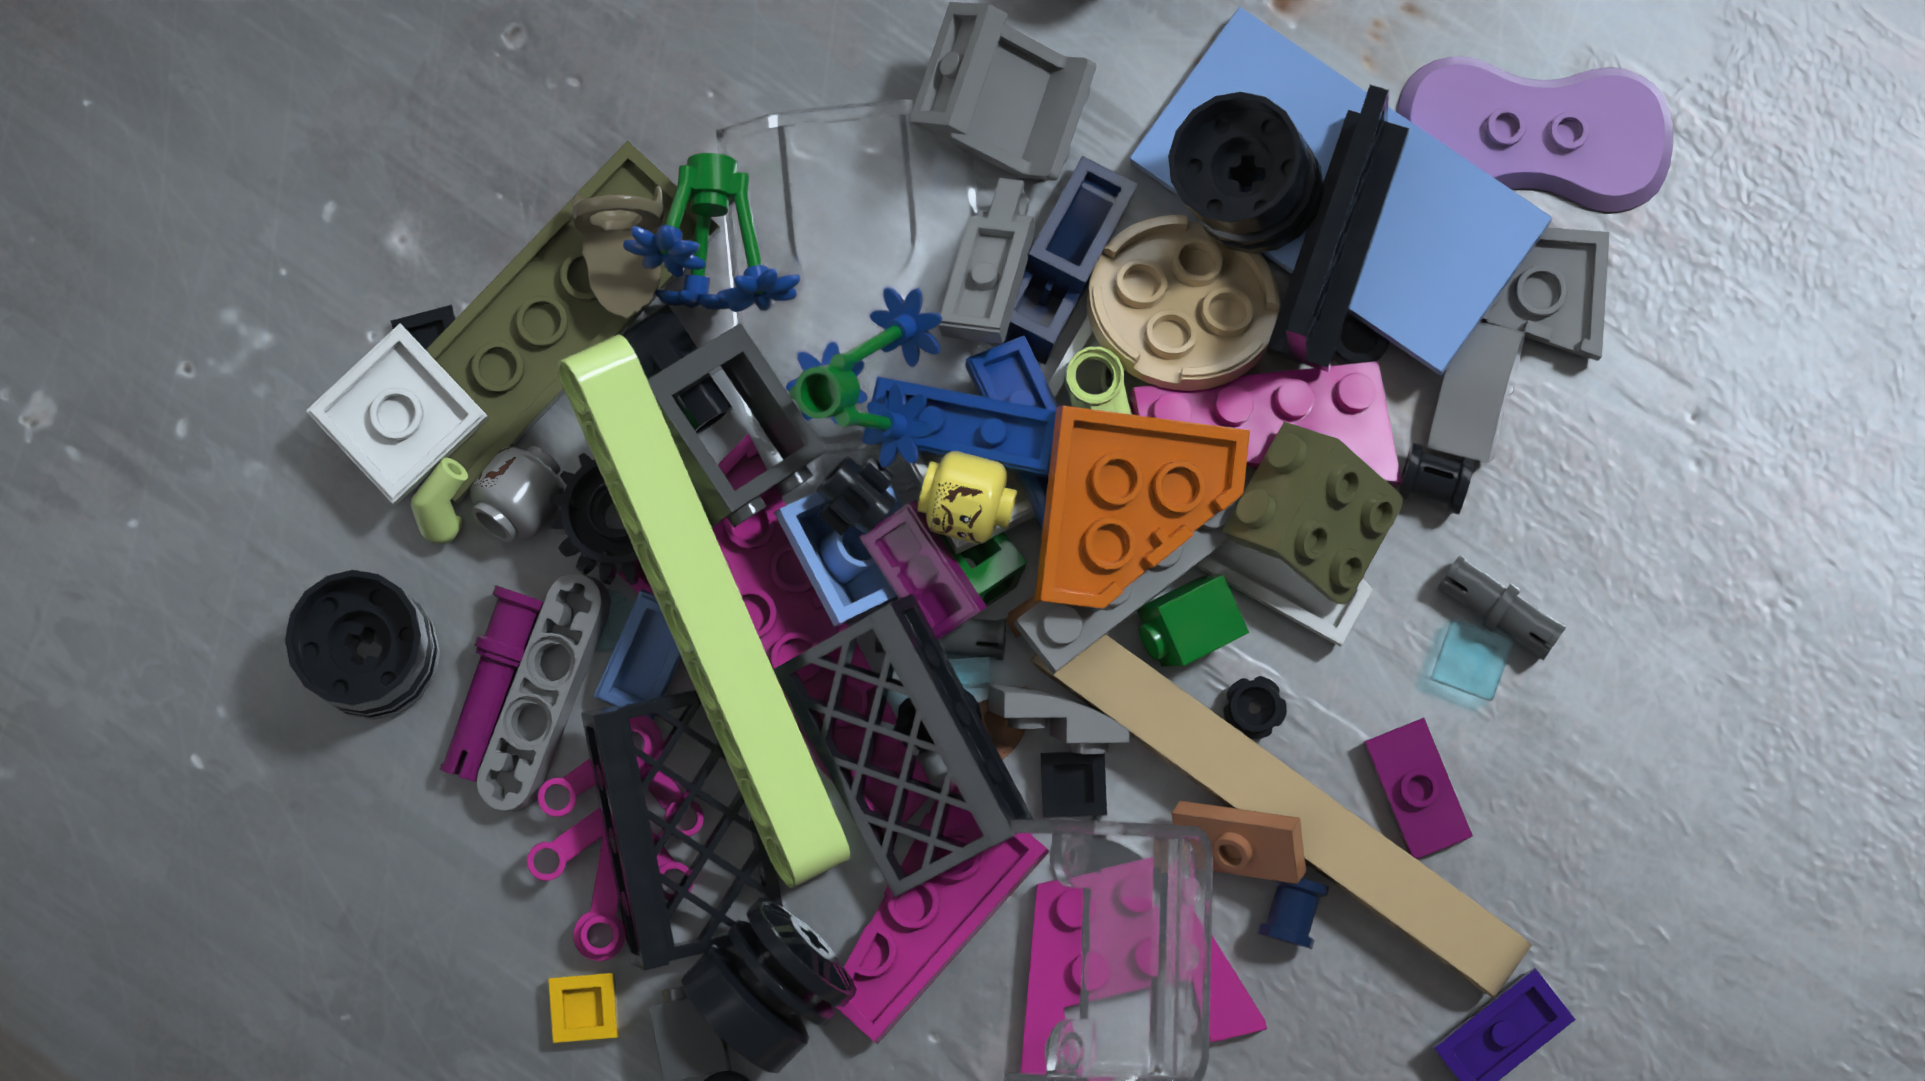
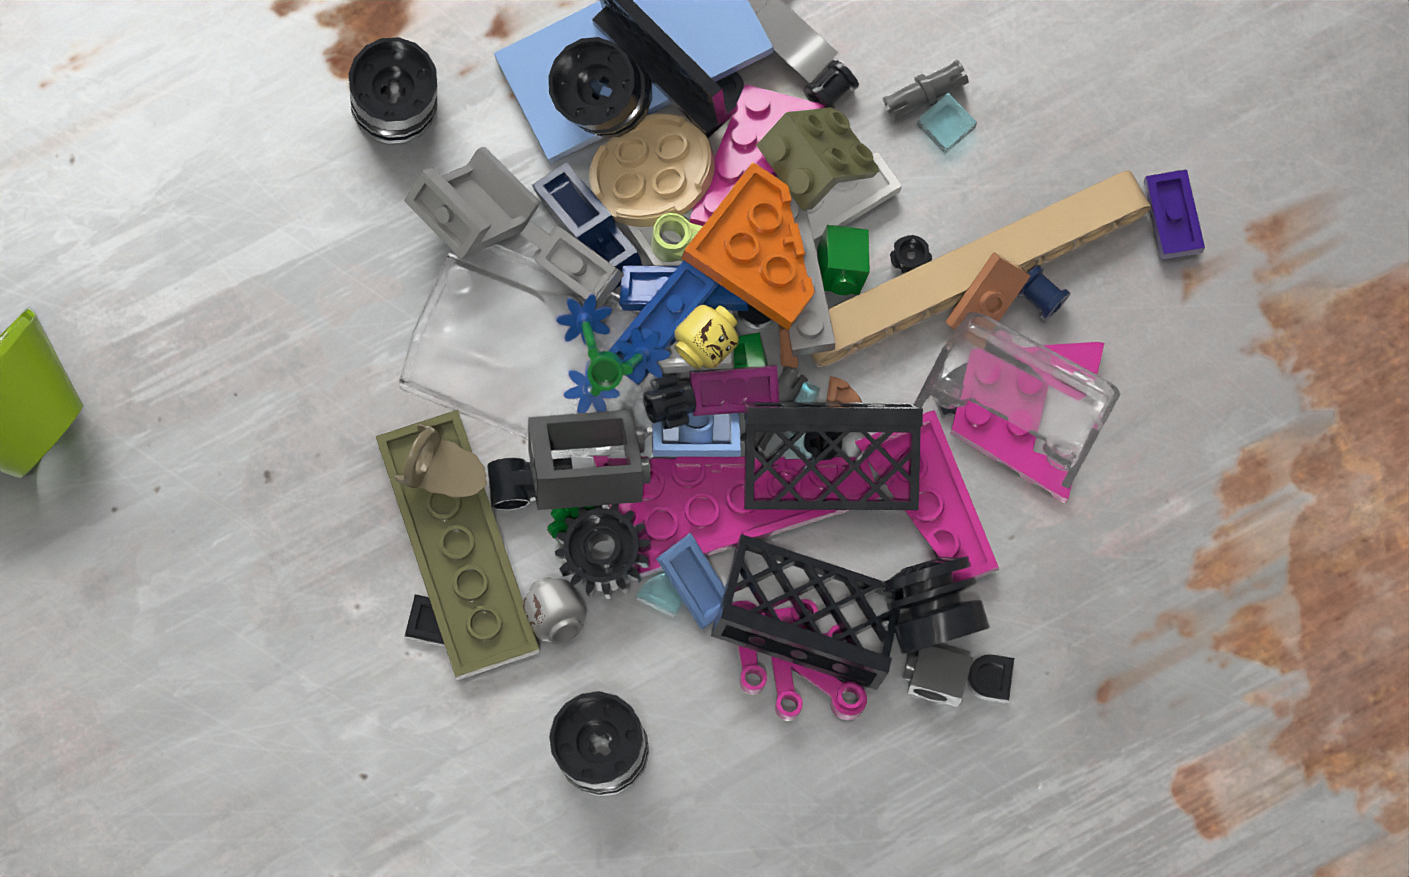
camera: 65 degrees left, 10 degrees down
white plate [306,323,490,506] -> none
yellowish green arm [410,457,468,544] -> none
magenta pin [439,585,544,782] -> none
light grey beam [477,573,611,812] -> none
yellow tile [548,973,619,1043] -> none
yellowish green beam [558,334,850,888] -> none
plant [623,153,801,312] -> none
light grey slope [988,685,1129,754] -> none
black tile [1040,752,1107,818] -> none
magenta plate [1363,718,1473,859] -> none

